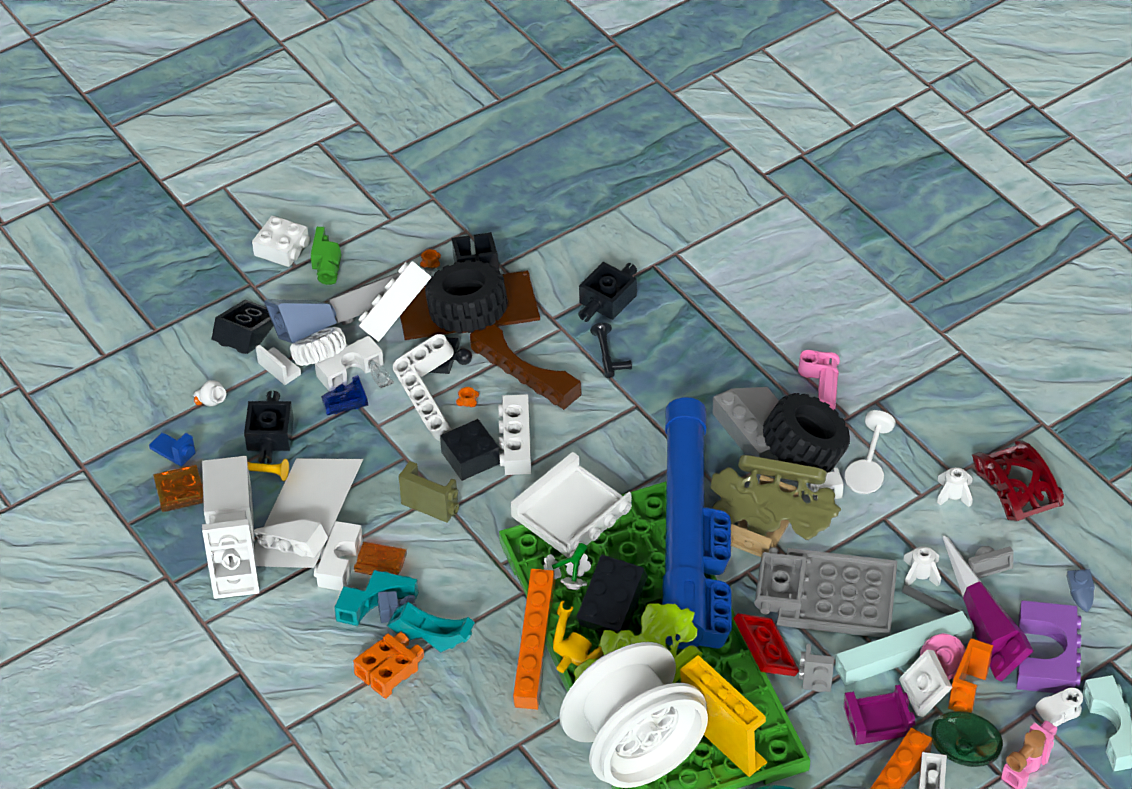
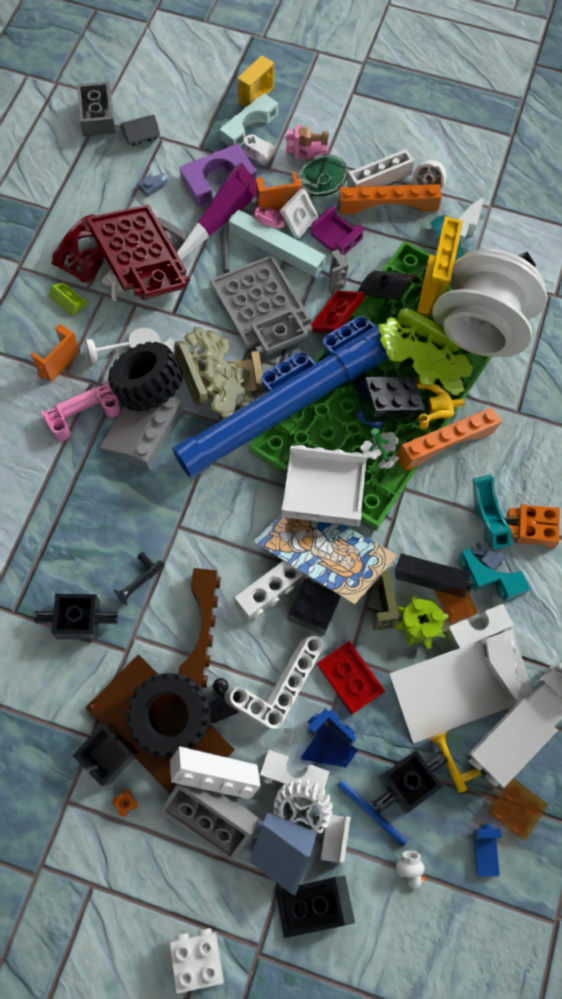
camera: 130 degrees left, 20 degrees up
bright green plate [311,226,342,285] -> none
orange plate [456,387,479,407] -> none
white brick [903,547,941,586] -> none
none -> orange panel [30,324,80,382]
none -> lime slope [49,282,88,316]
none -> dark red plate [86,204,189,300]
none -> sticker [254,513,398,604]
none -> blue bracket [307,708,356,744]
none -> red tile [316,641,385,715]
none -> blue bar [337,780,408,847]
none -> black shield [358,270,416,300]
none -> lime brick [394,596,448,649]
none -> black brick [395,553,473,598]

